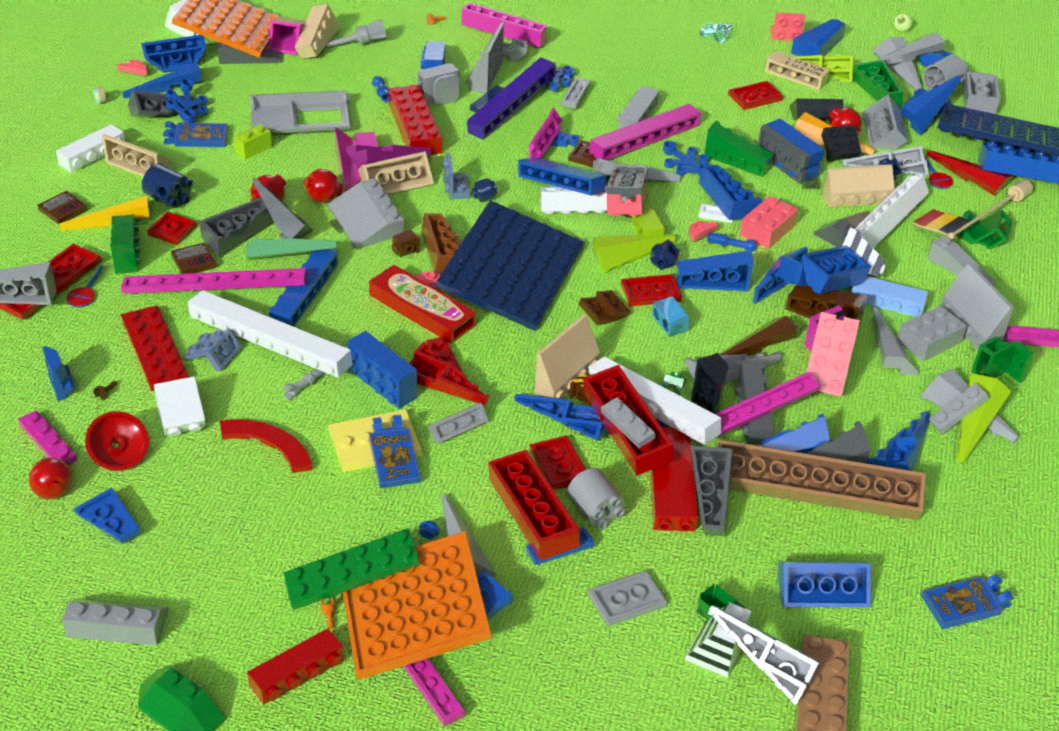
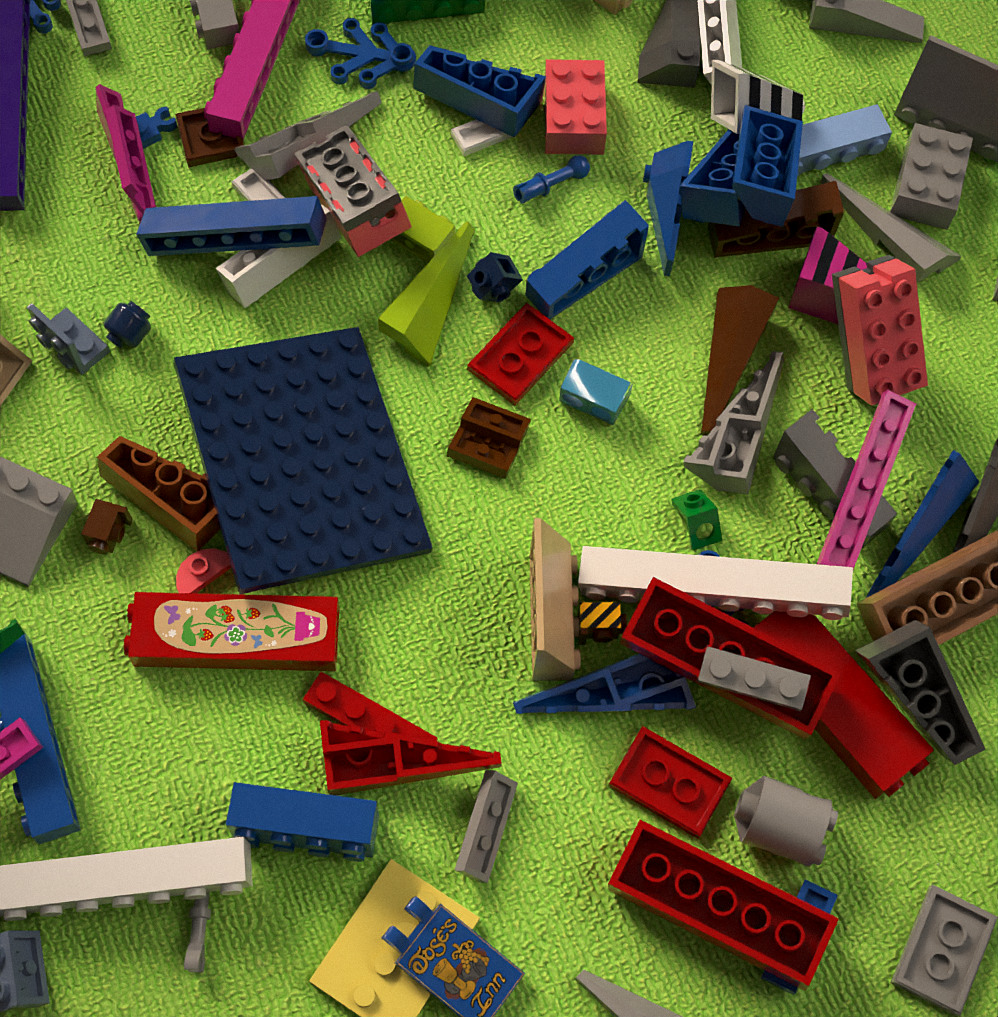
camera: 40 degrees left, 25 degrees up
coral plate [689,220,718,242] -> none
black slope [691,353,728,414] -> none

